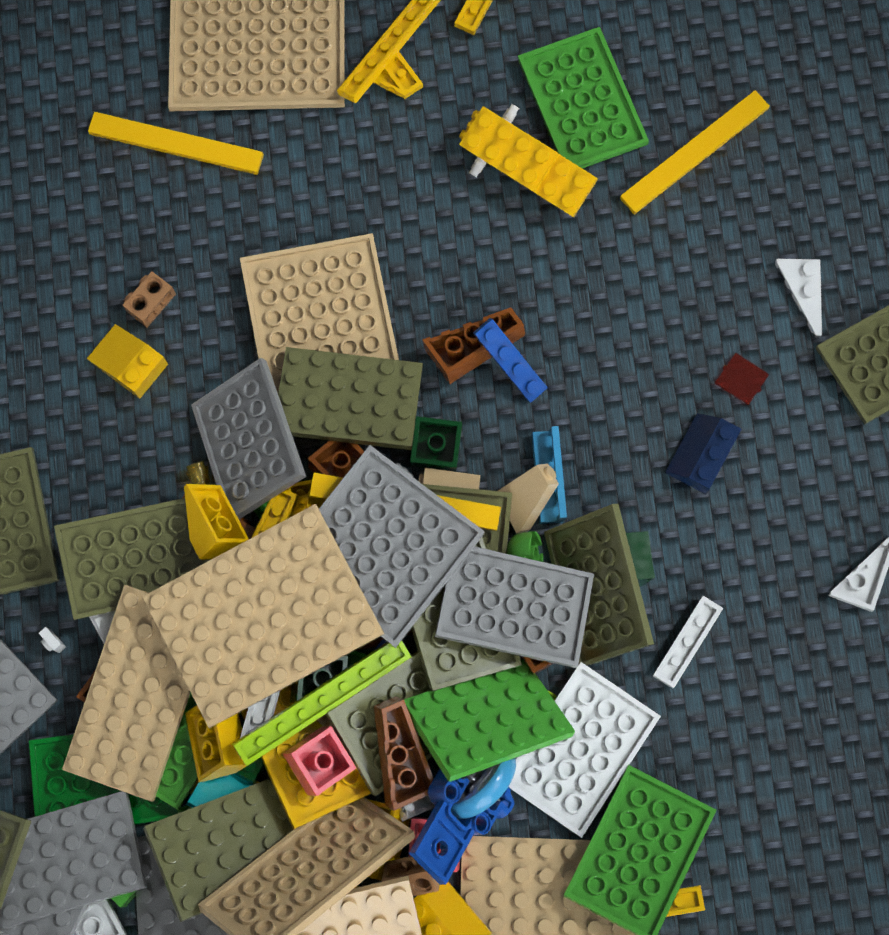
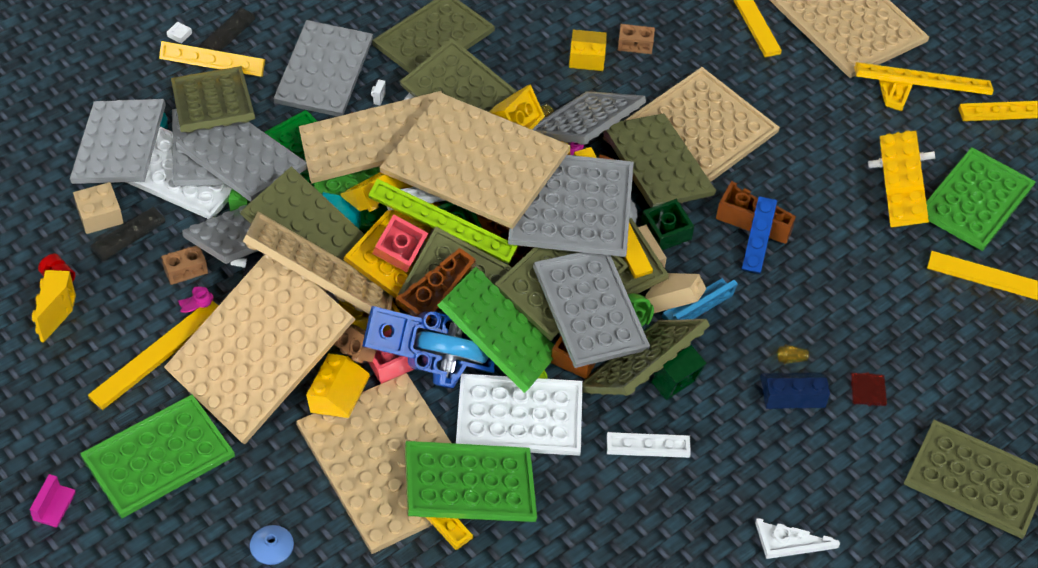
camera: 50 degrees right, 25 degrees down
white wing [775,259,822,338] -> none
none -> clear yellow cone [778,344,809,364]

